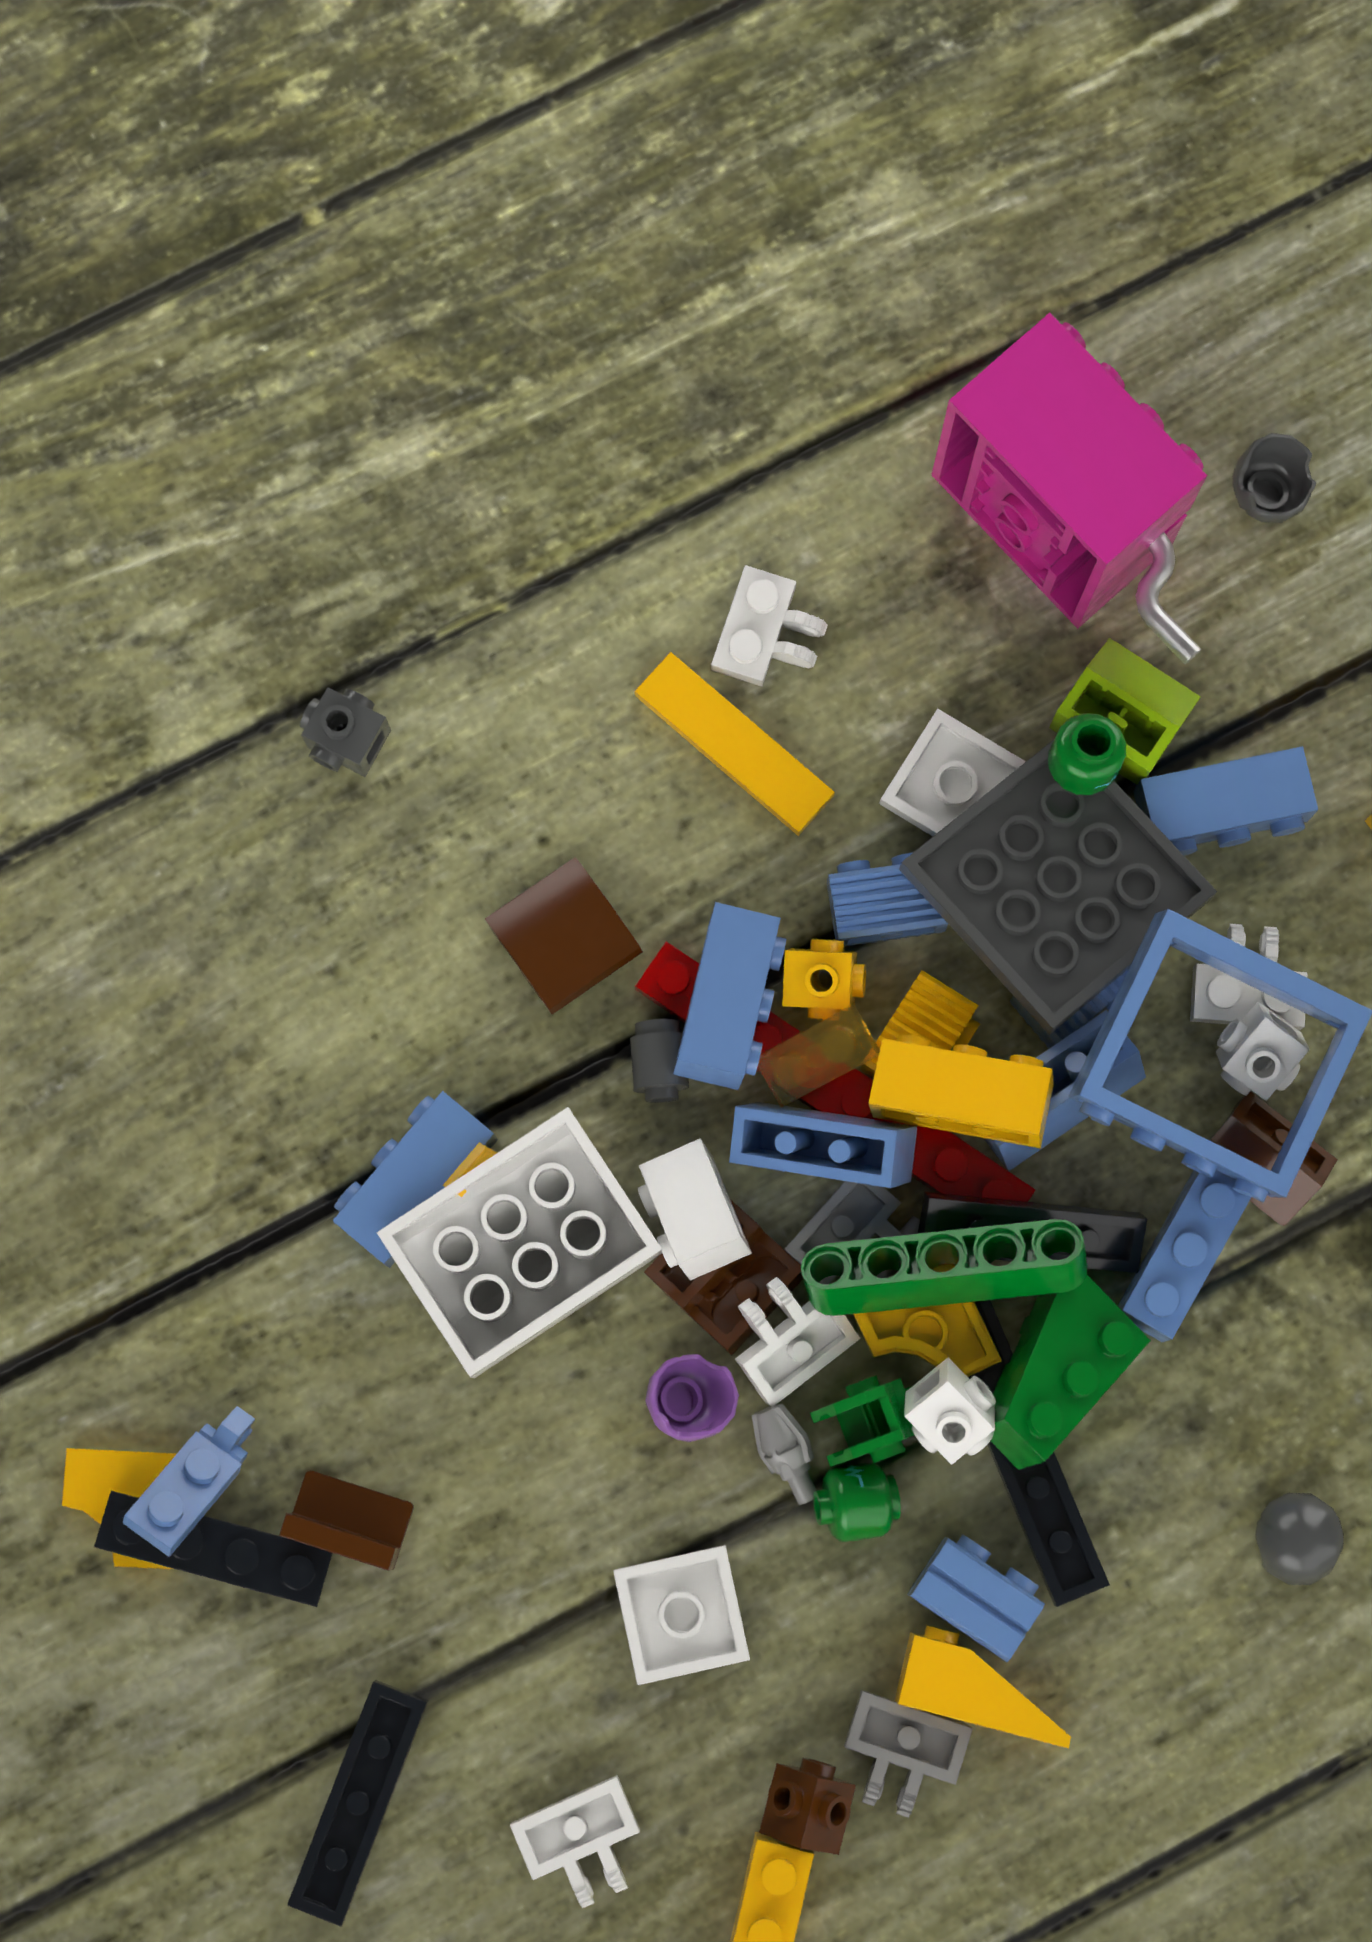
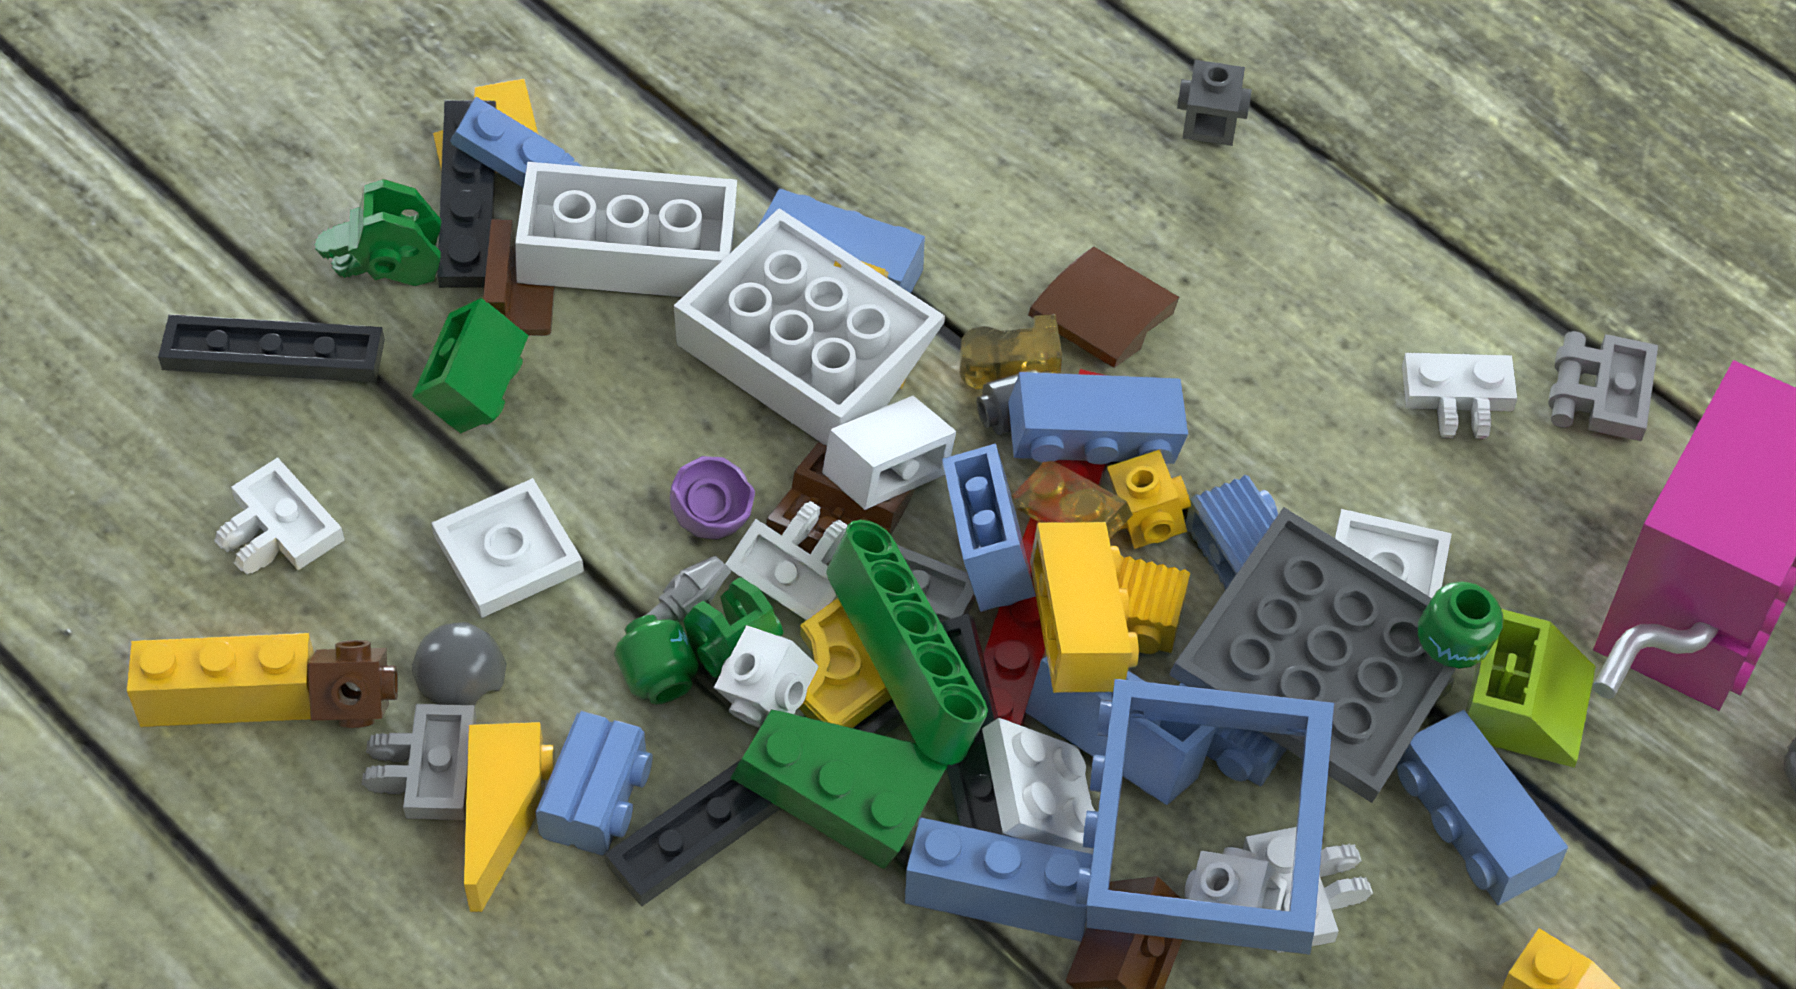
camera: 70 degrees right, 25 degrees down
yellow tile [635,652,835,836] -> none
none -> green hinge [314,179,441,286]
none -> green brick [412,298,529,434]
none -> dark grey hair [412,622,507,706]
none -> white brick [515,162,737,297]
none -> clear yellow leg [959,314,1062,389]
none -> white plate [982,718,1095,854]
none -> light grey plate [1548,331,1658,441]

